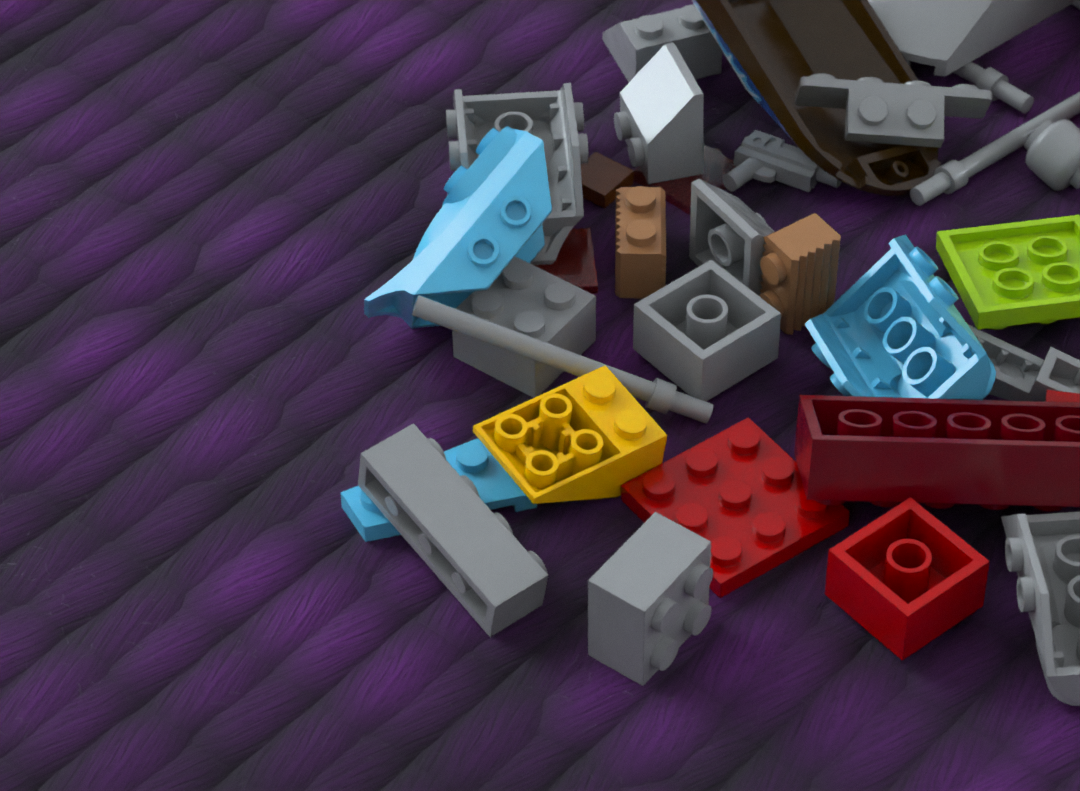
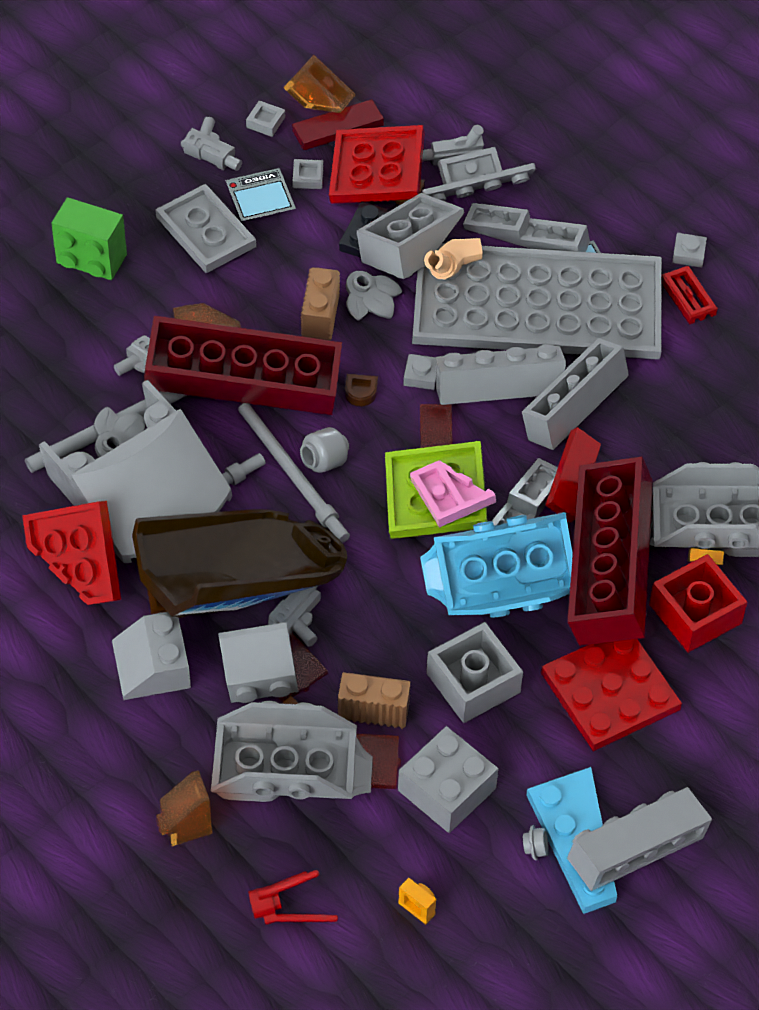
camera: 85 degrees left, 10 degrees up
medium azure slope [364,126,552,328] -> none
light grey bar [411,295,714,424] -> none
yellow slope [472,365,668,504] -> none
light grey brick [588,512,713,686] -> none
light grey slope [689,179,775,296] -> none
medium nougat brick [759,213,841,335] -> none
light grey bracket [795,73,992,148] -> none
none -> clear orange slope [156,770,212,846]
none -> red plant [248,870,338,925]
none -> light orange plate [398,877,436,925]
none -> bright pink wing [410,460,496,527]
none -> light grey plate [523,825,549,860]
none -> light orange plate [687,548,724,565]

